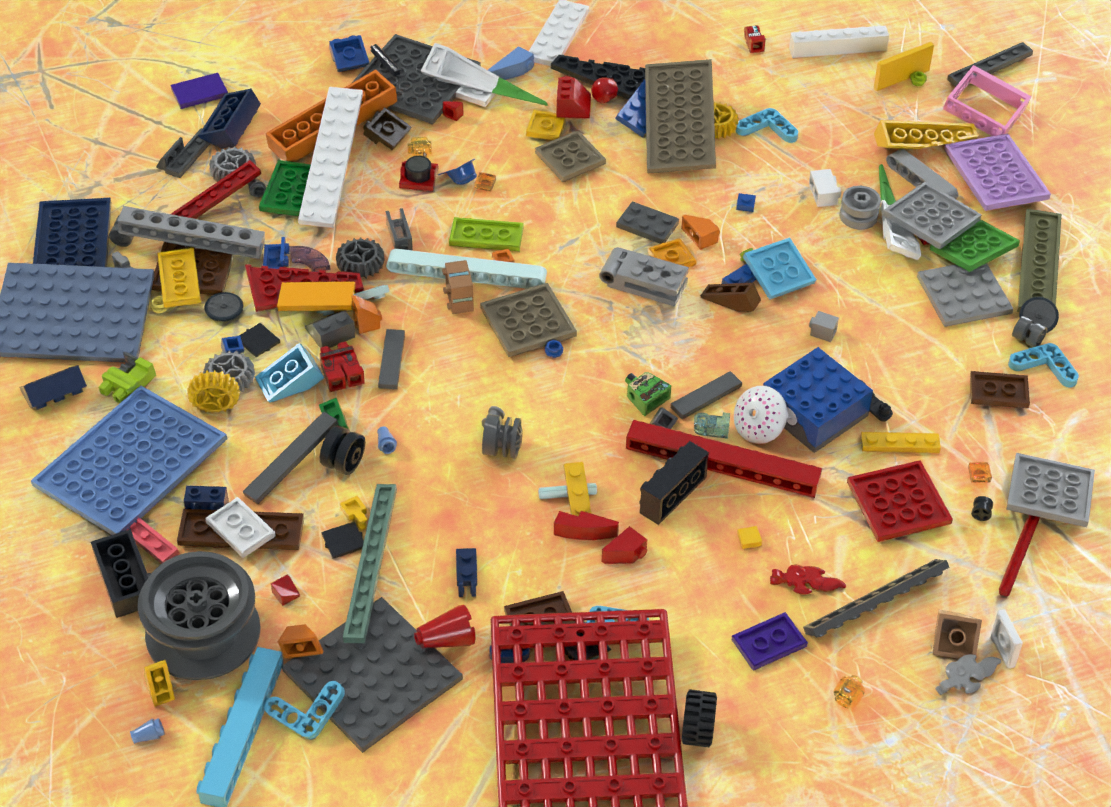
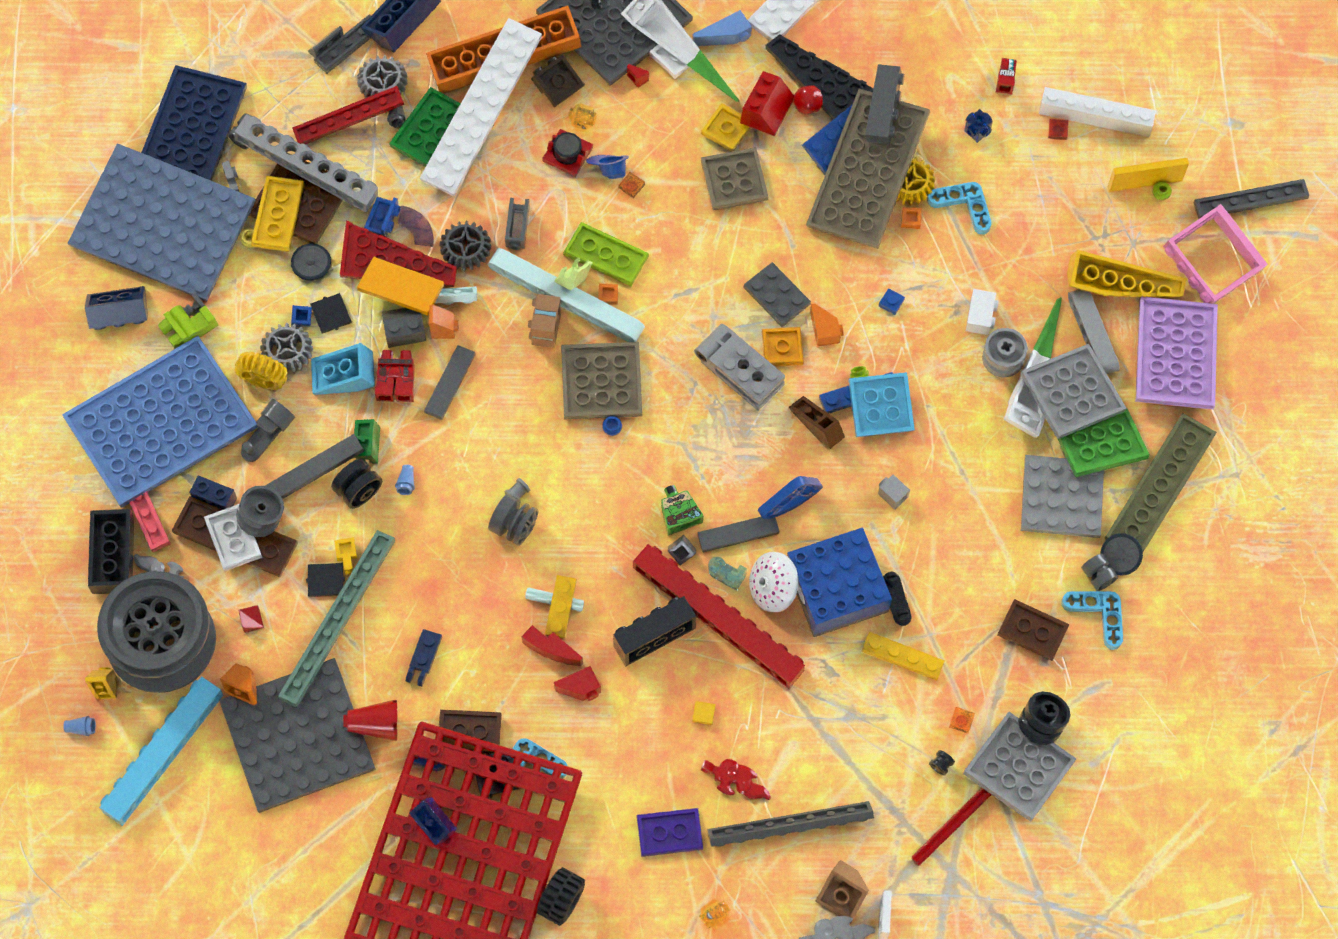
camera: 20 degrees right, 20 degrees up
medium azure beam [265,681,345,740] -> none
red plate [847,460,953,542] -> none
none -> dark grey wheel [236,486,284,537]
none -> dark grey piece [241,399,295,462]
none -> clear blue brick [409,797,458,845]
none -> yellowish green hinge [554,258,593,290]
none -> blue beam [758,476,823,519]
none -> dark grey brick [865,64,905,144]
none -> orange plate [901,207,922,229]
none -> clear blue brick [964,109,993,143]
none -> black wheel [1018,691,1071,745]
none -> clear red plate [1048,119,1068,140]

